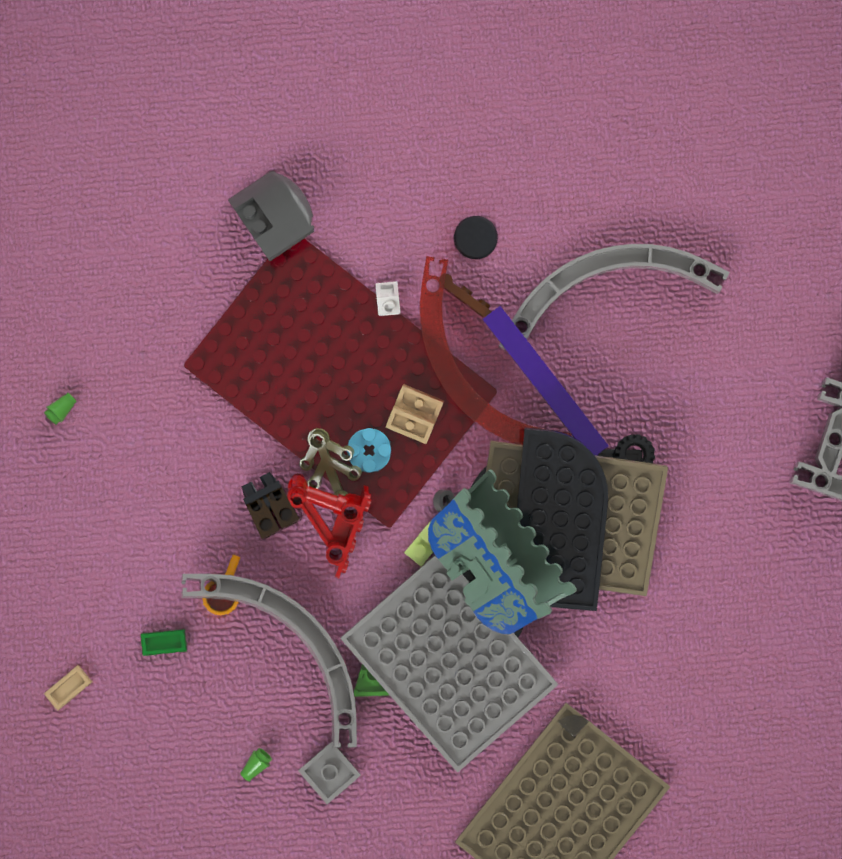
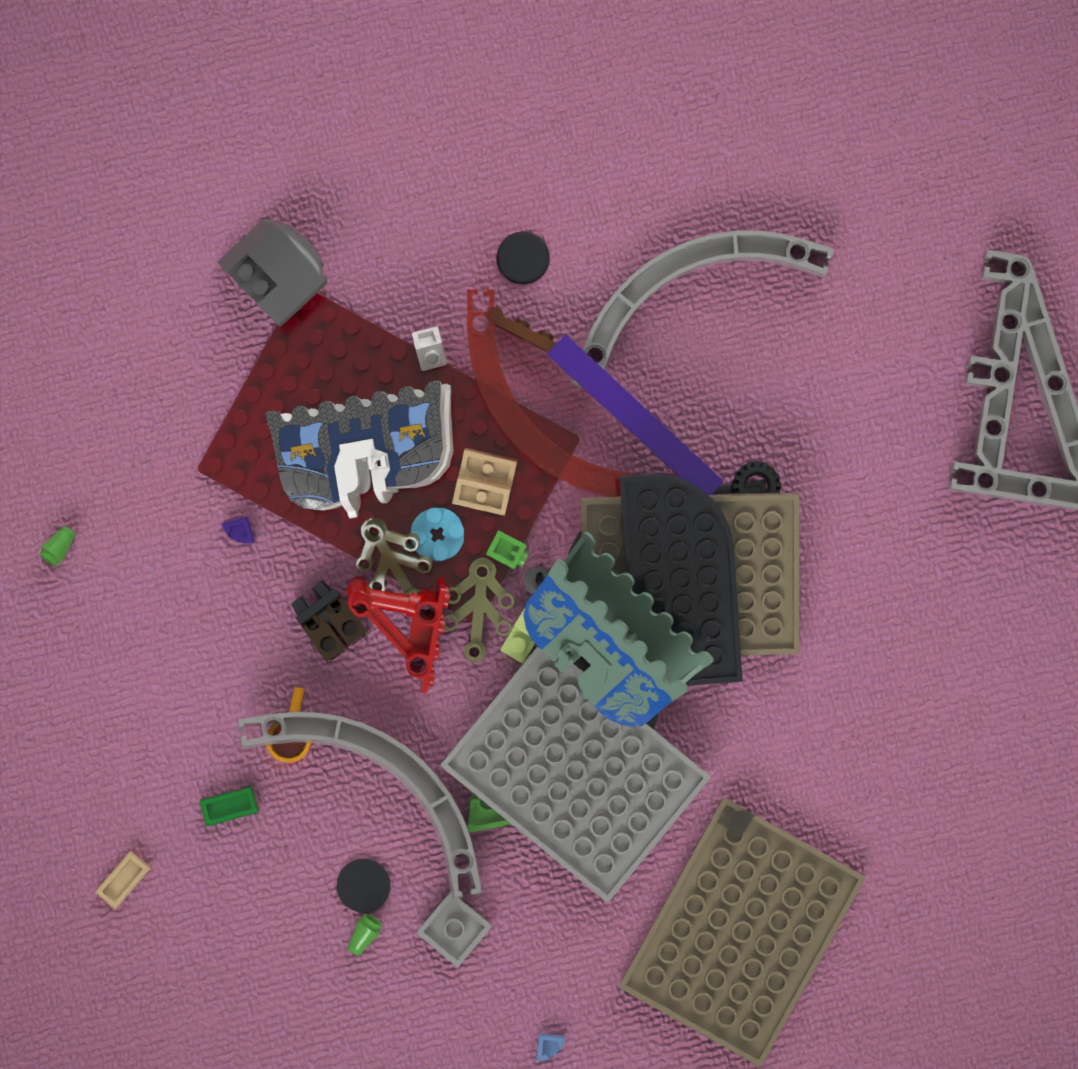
camera: 10 degrees left, 0 degrees up
none -> dark purple tile [222,517,255,544]
none -> animal [265,380,454,518]
none -> black piece [337,859,390,913]
none -> olive plant [444,558,515,662]
none -> bright green bracket [486,530,529,570]

